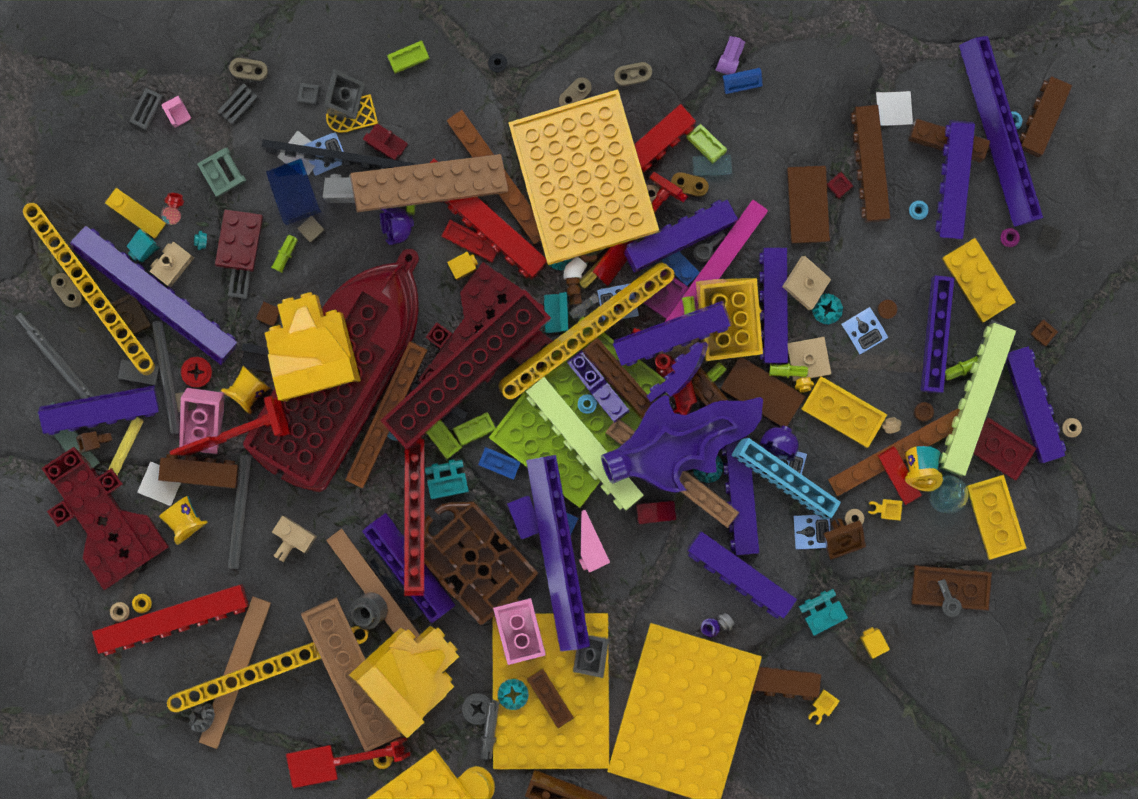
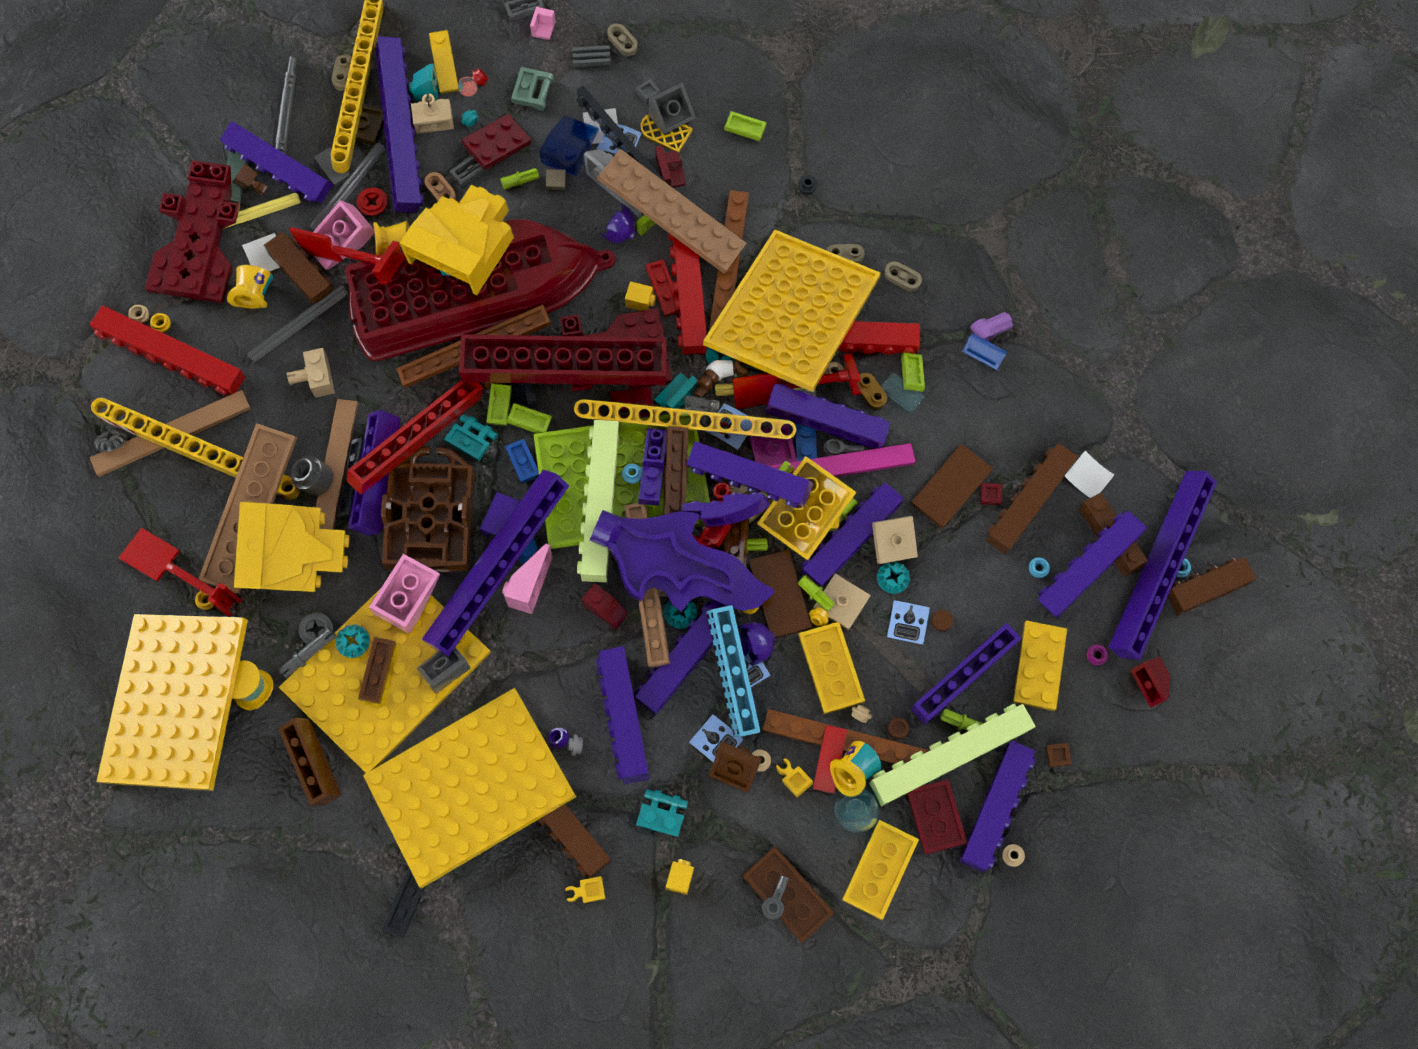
camera: 45 degrees right, 15 degrees down
none -> medium nougat plate [425,172,456,202]
none -> dark red slope [1130,657,1170,708]

